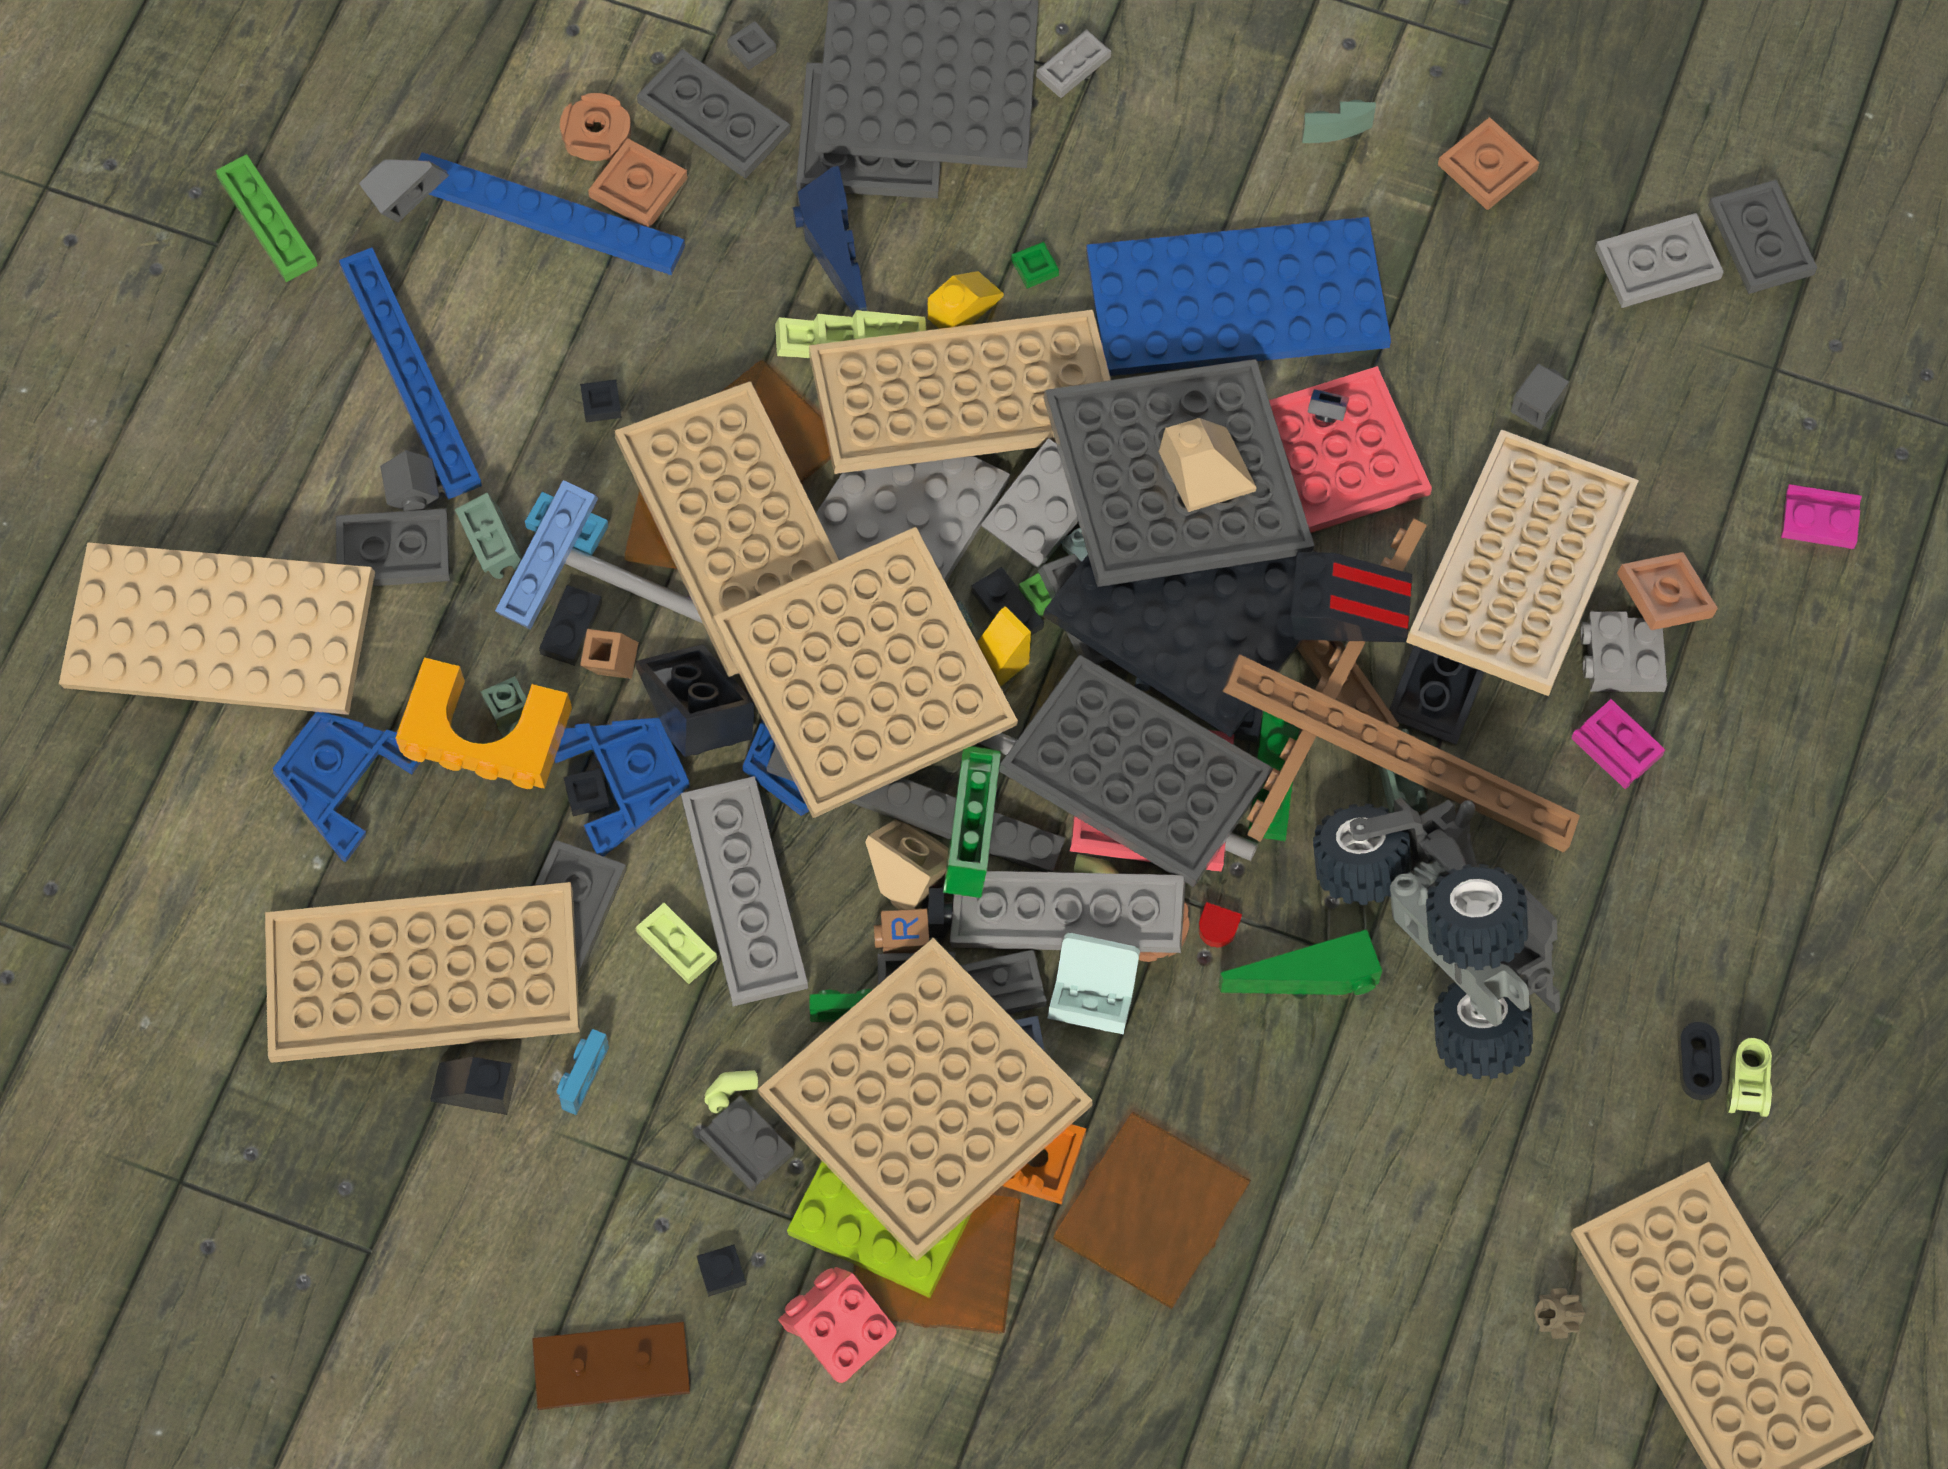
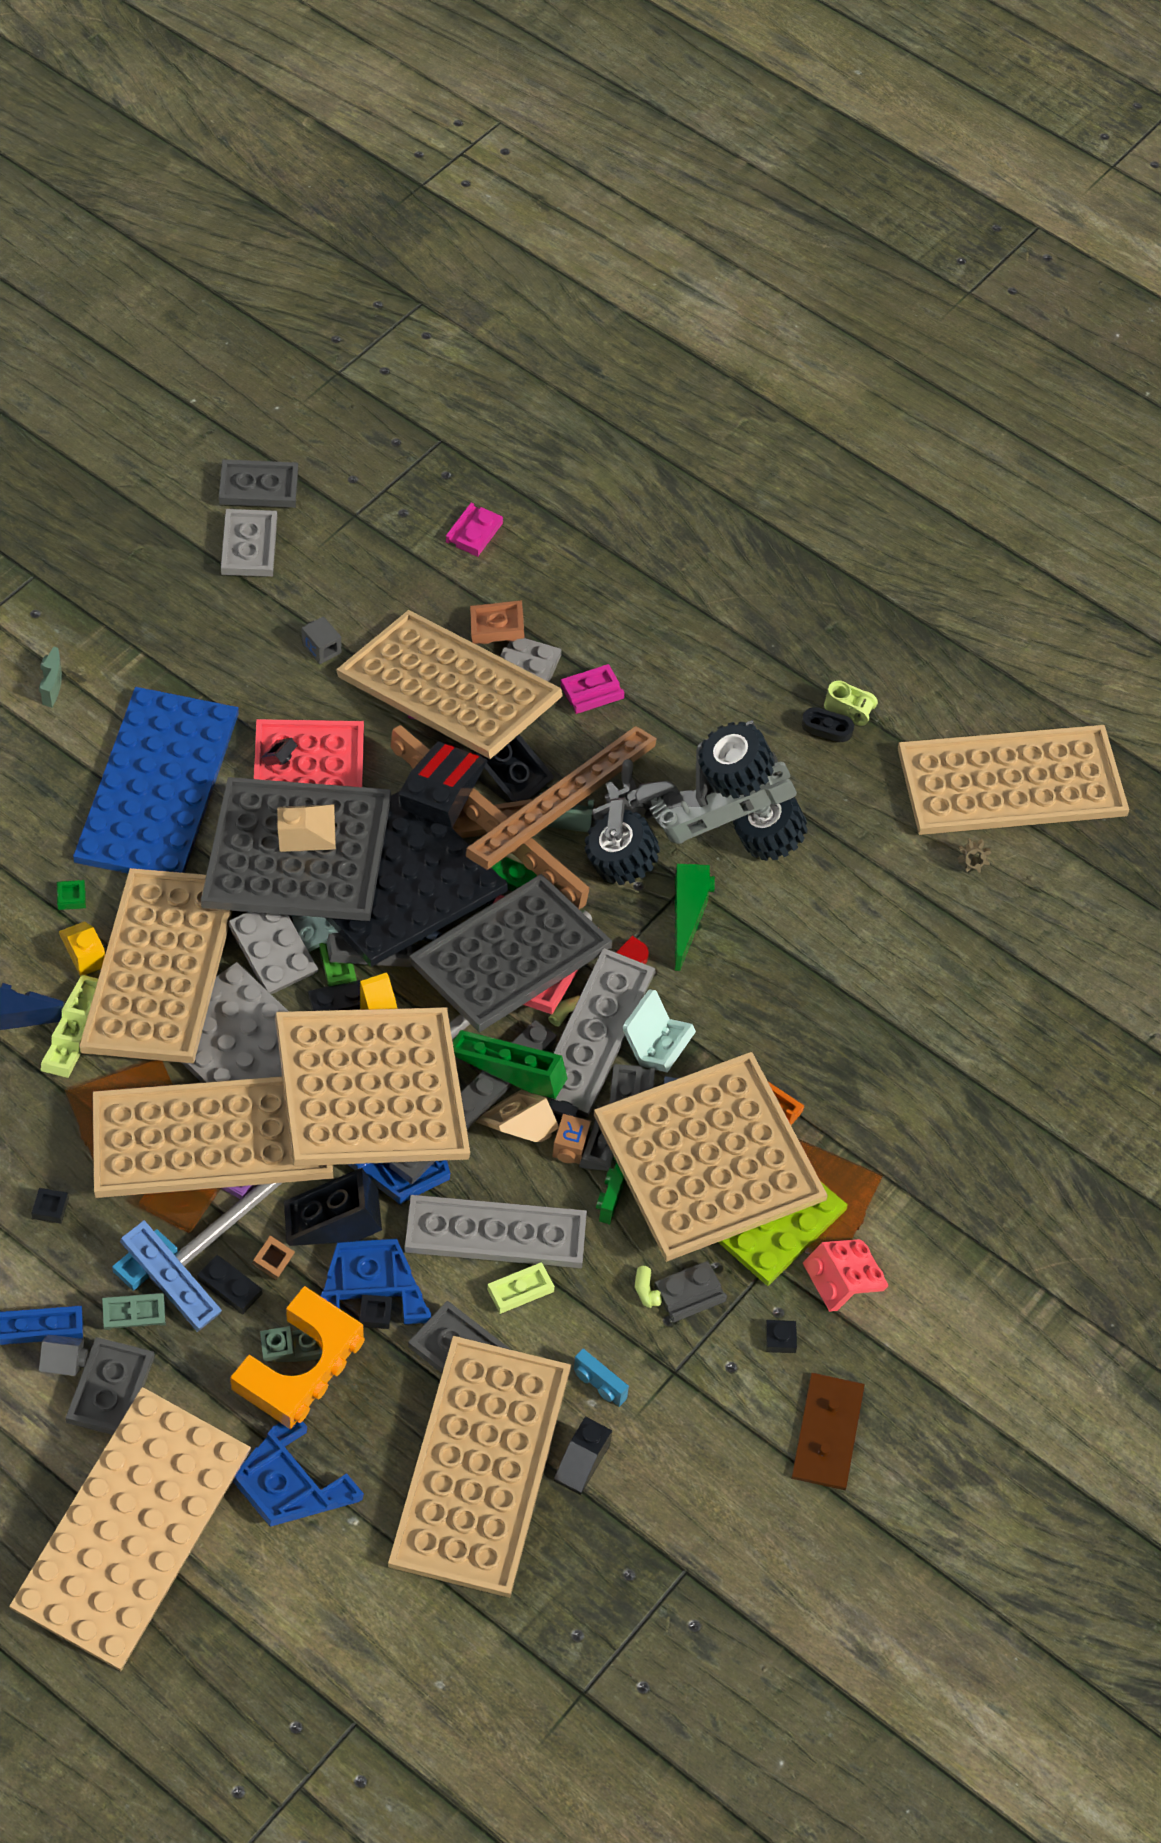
camera: 75 degrees left, 10 degrees down
clear orange piece [1053,1112,1251,1309] -> none
nougat plate [1438,117,1539,210] -> none

